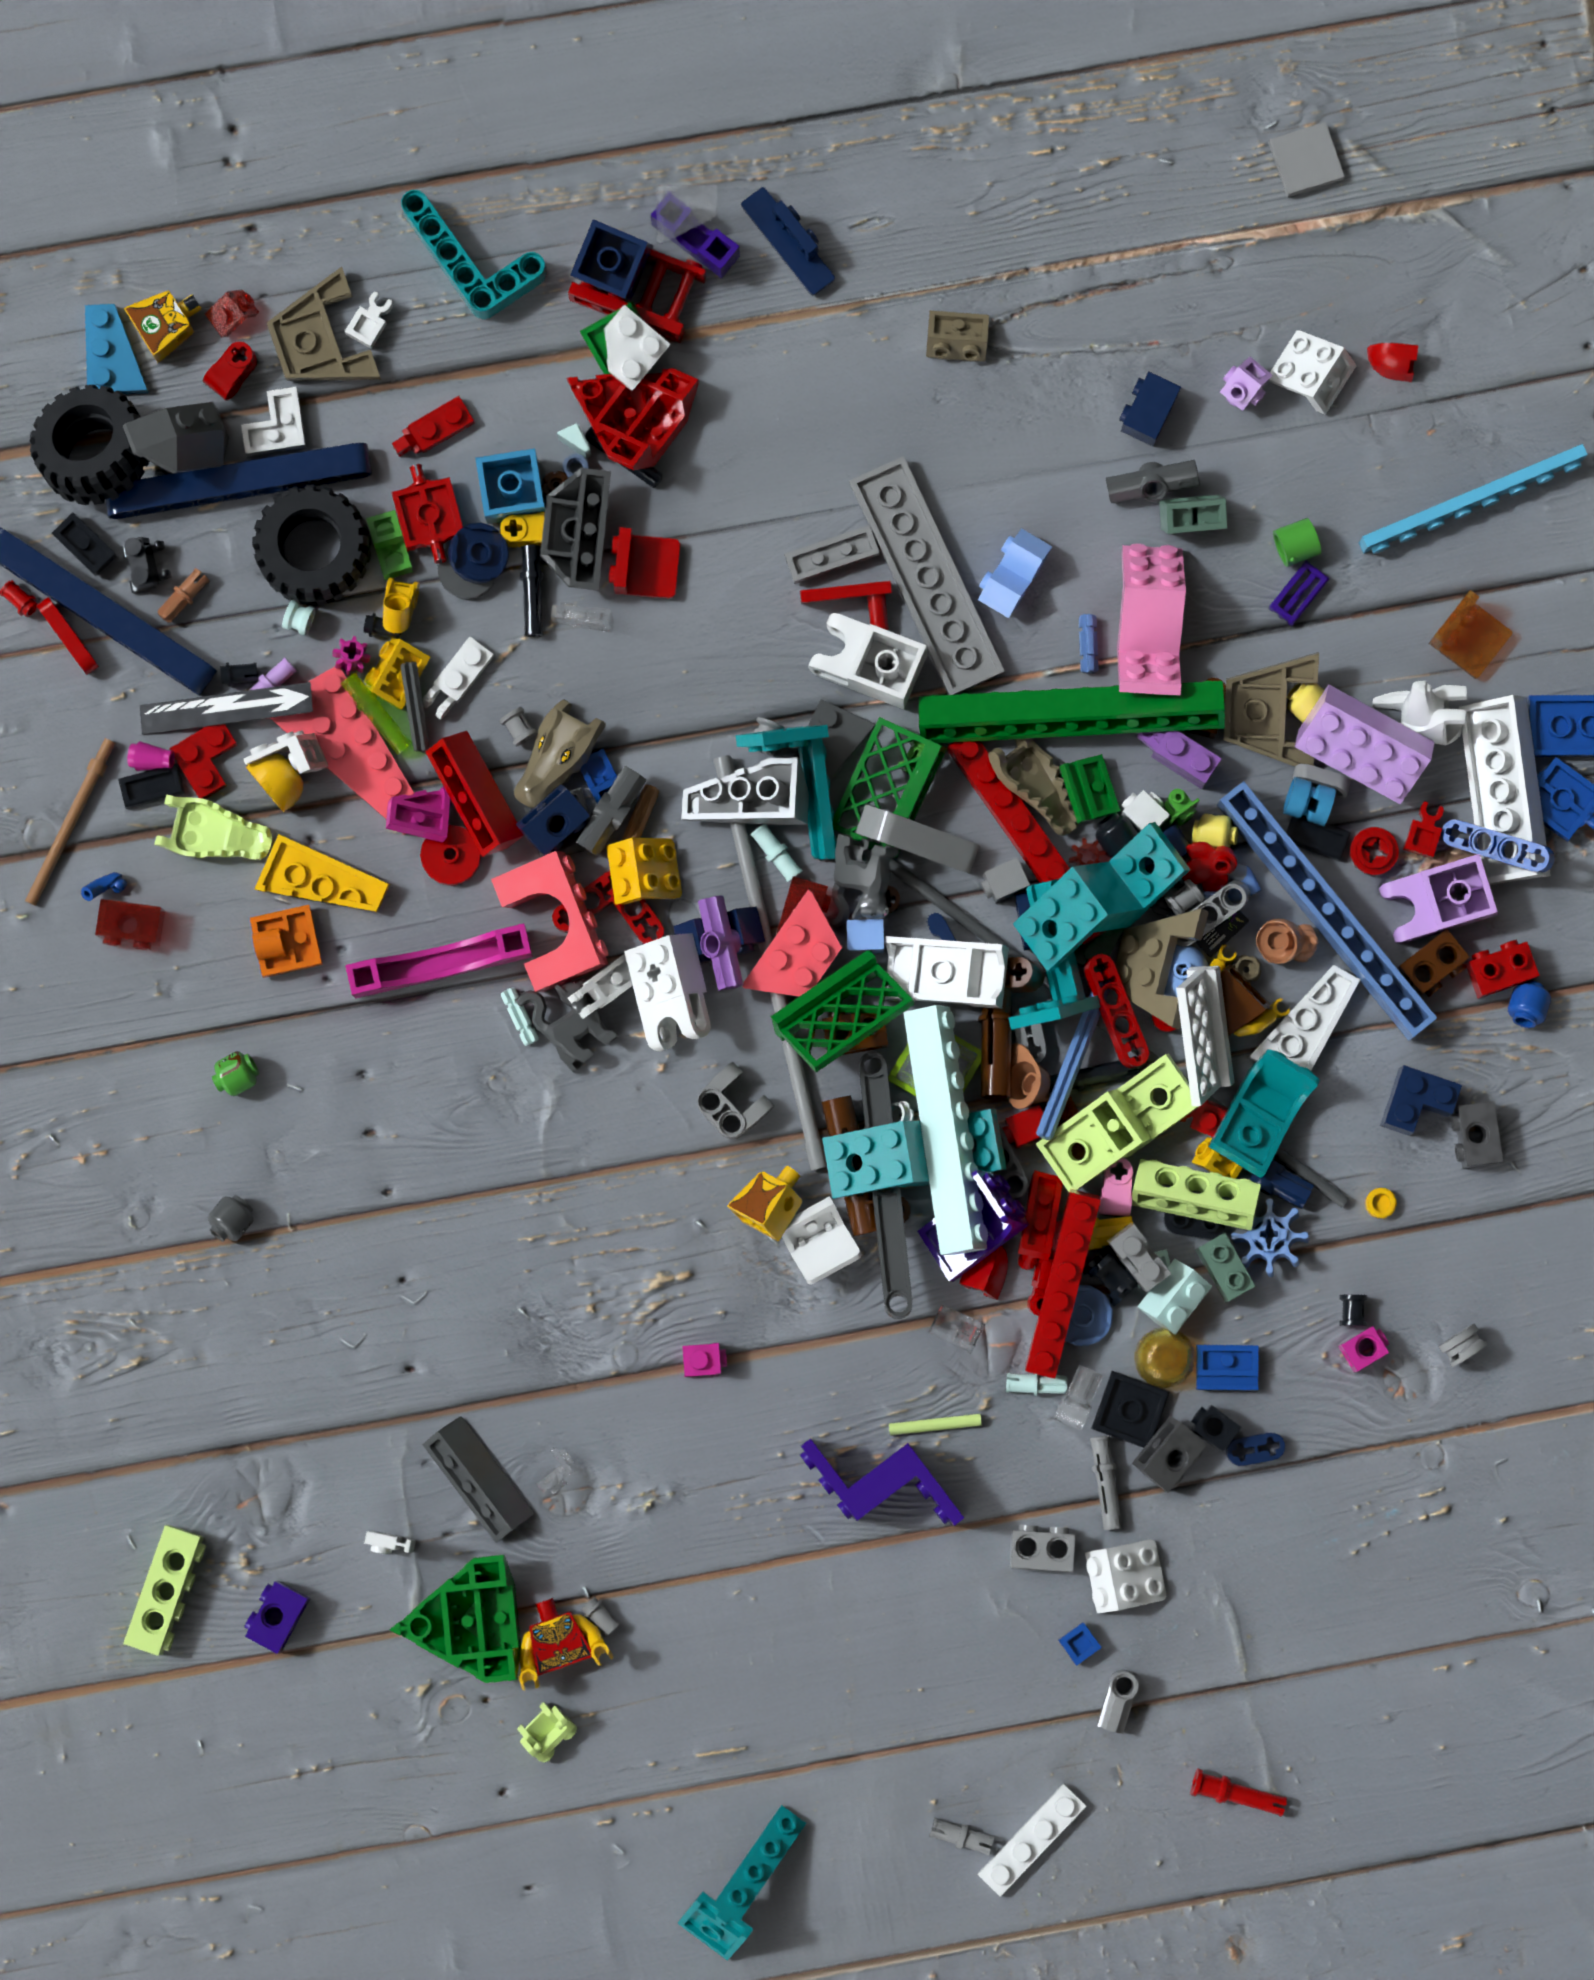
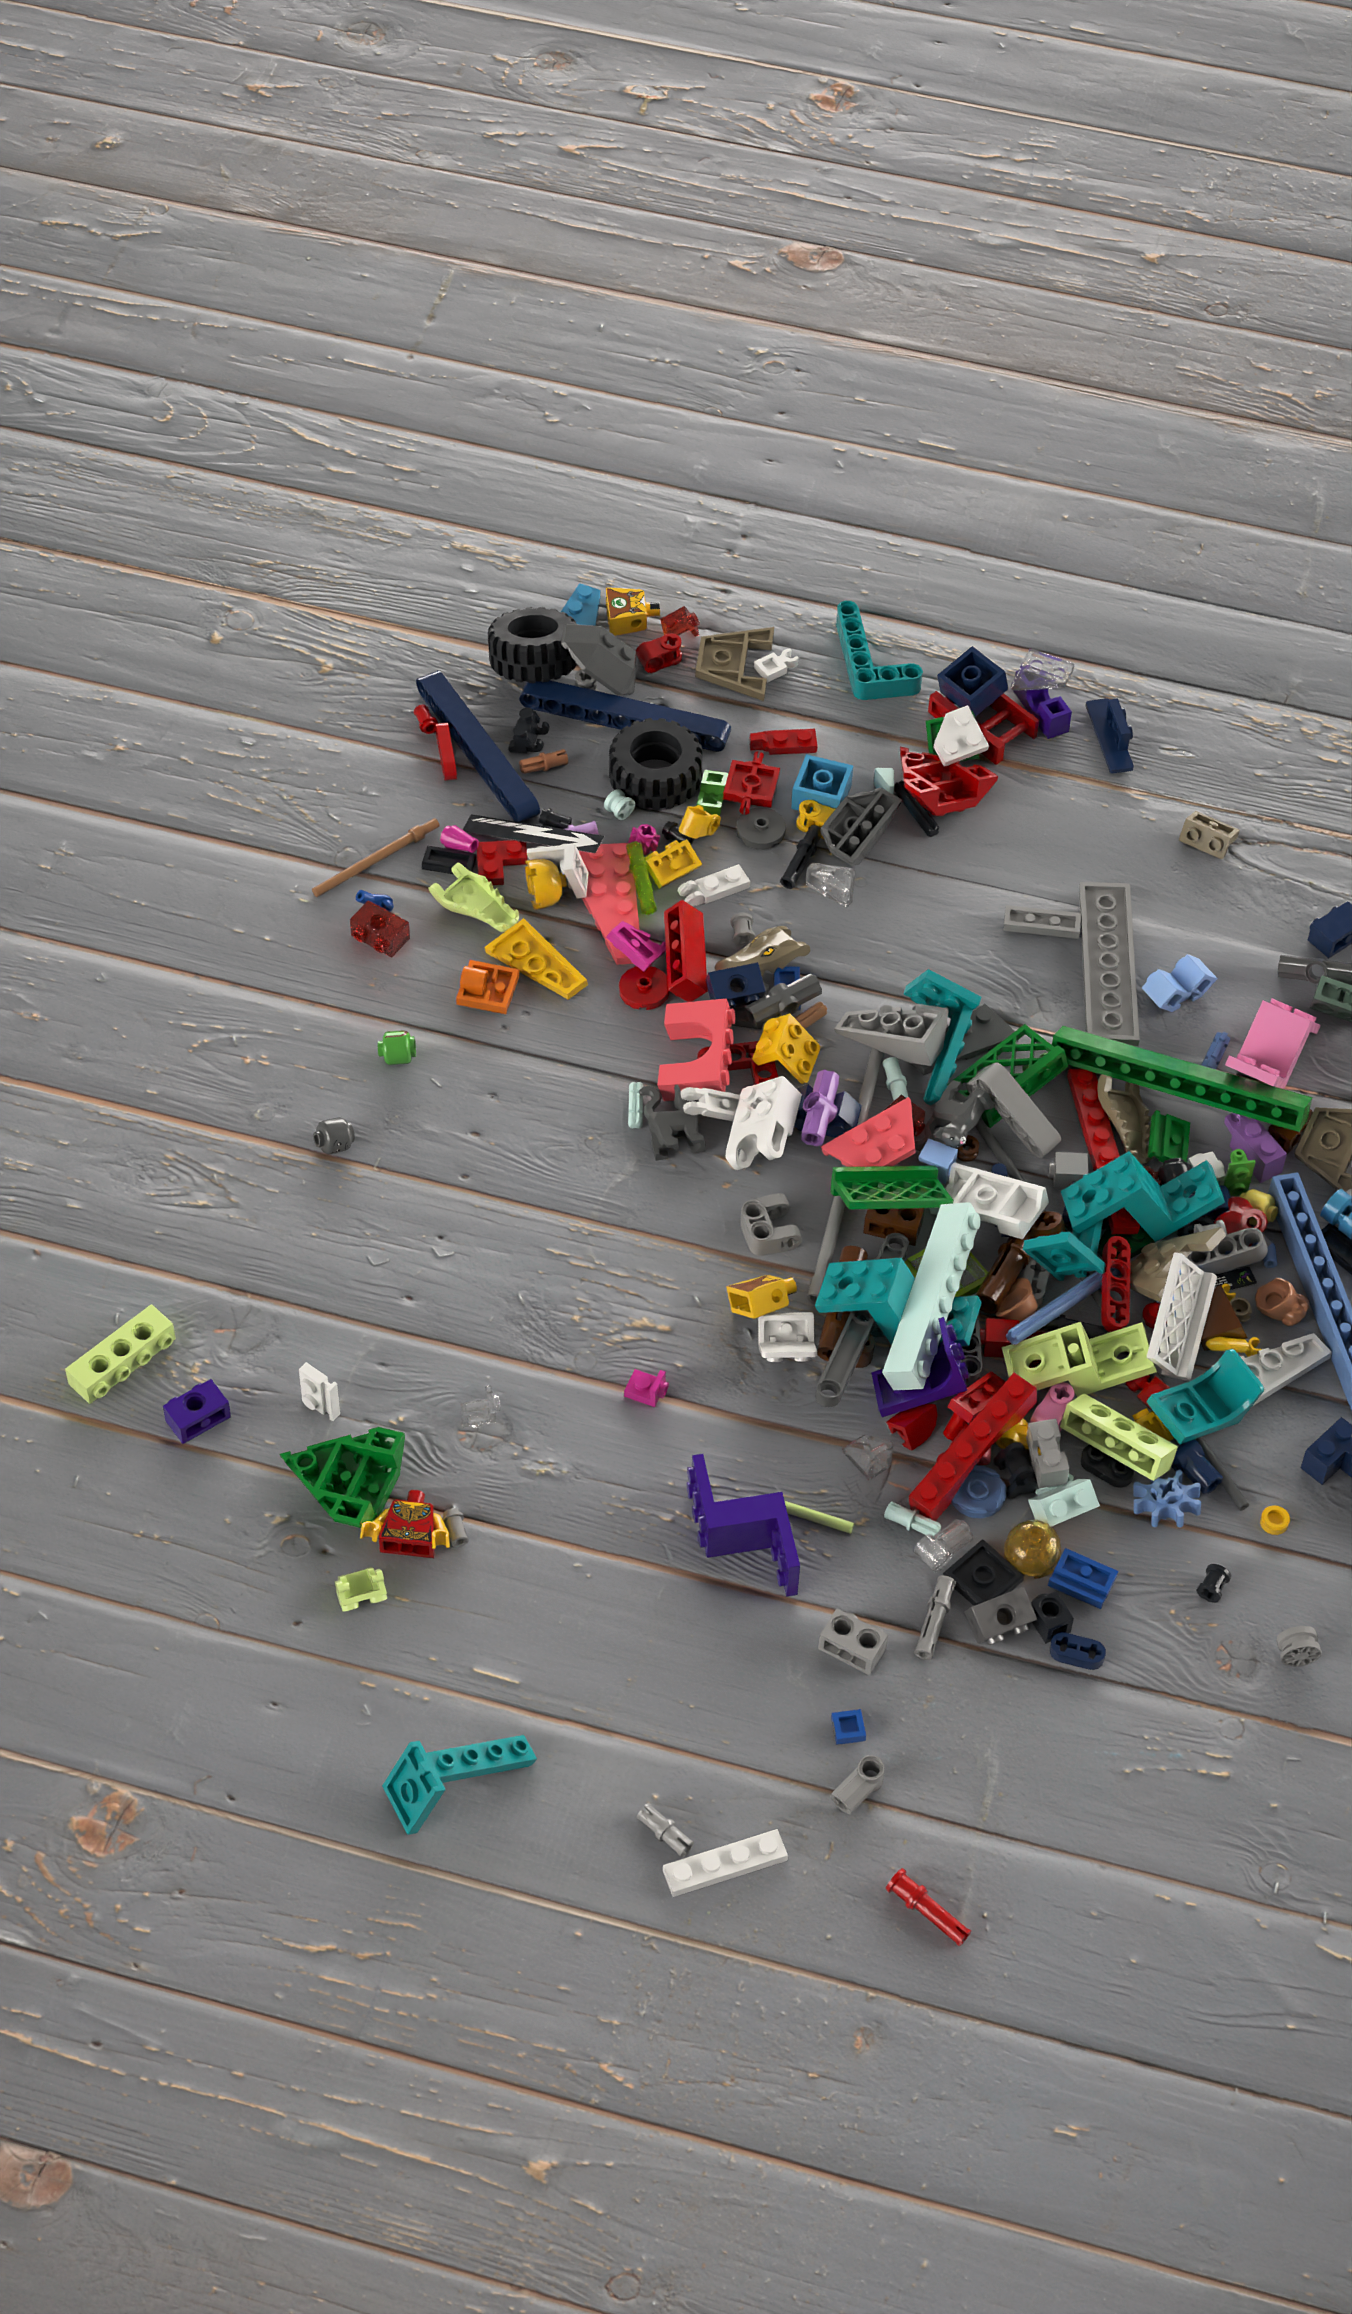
camera: 25 degrees right, 30 degrees down
black plate [52,512,117,577] -> none
white plate [241,387,306,456] -> none
dark pink arch [345,923,533,999] -> none
dark grey axle [401,662,429,751] -> none
dark grey panel [422,1416,534,1543] -> none
dark blue tile [448,523,509,584] -> none
red bracket [609,527,680,599] -> none
red piece [800,581,892,630] -> none
white brick [808,613,927,710] -> none
white bracket [1085,1539,1166,1613] -> none
sand green brick [1195,1233,1256,1303] -> none
dark pink brick [1338,1326,1389,1372] -> none

